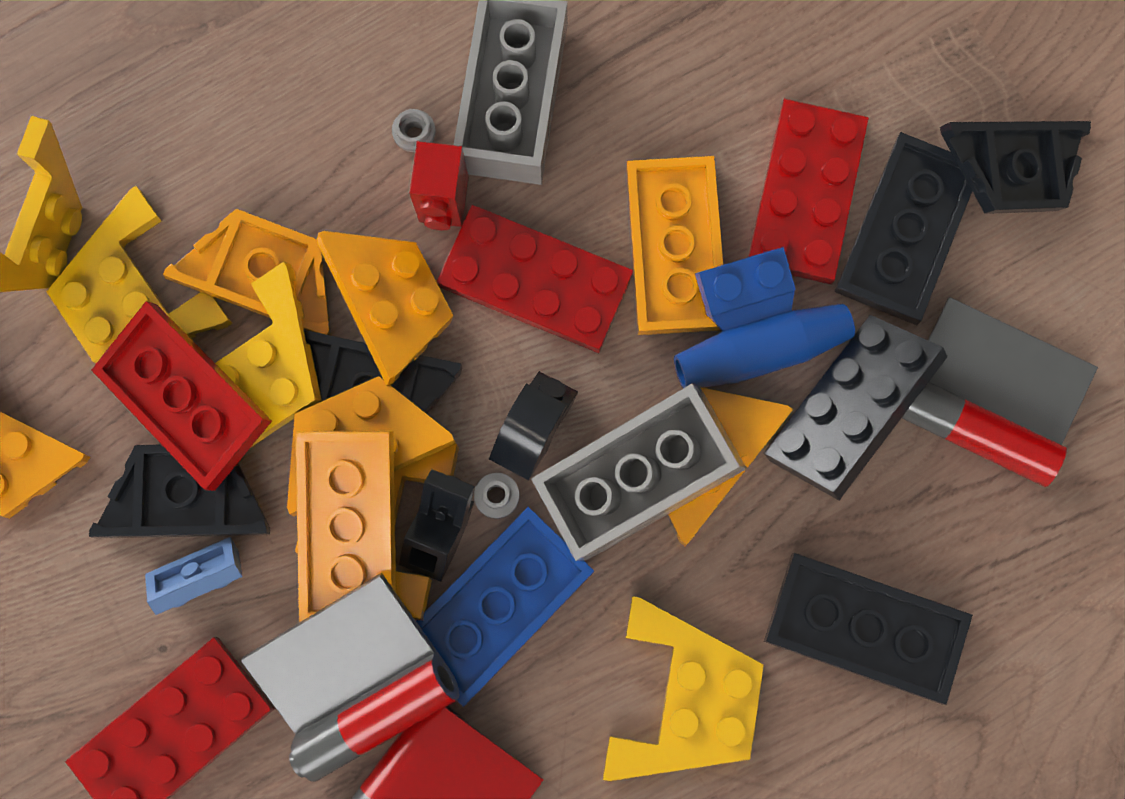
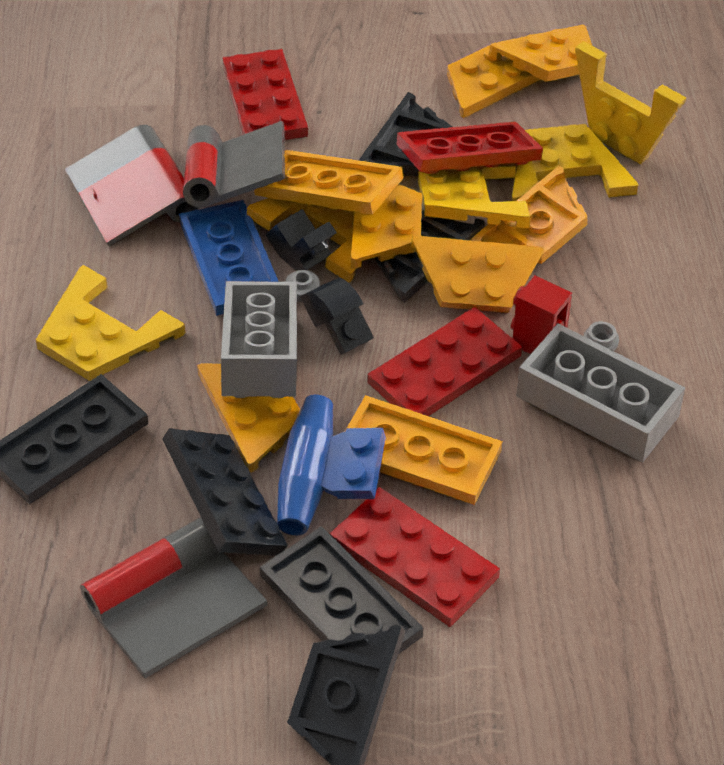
camera: 115 degrees right, 30 degrees down
medium blue plate [145,537,243,615] -> none

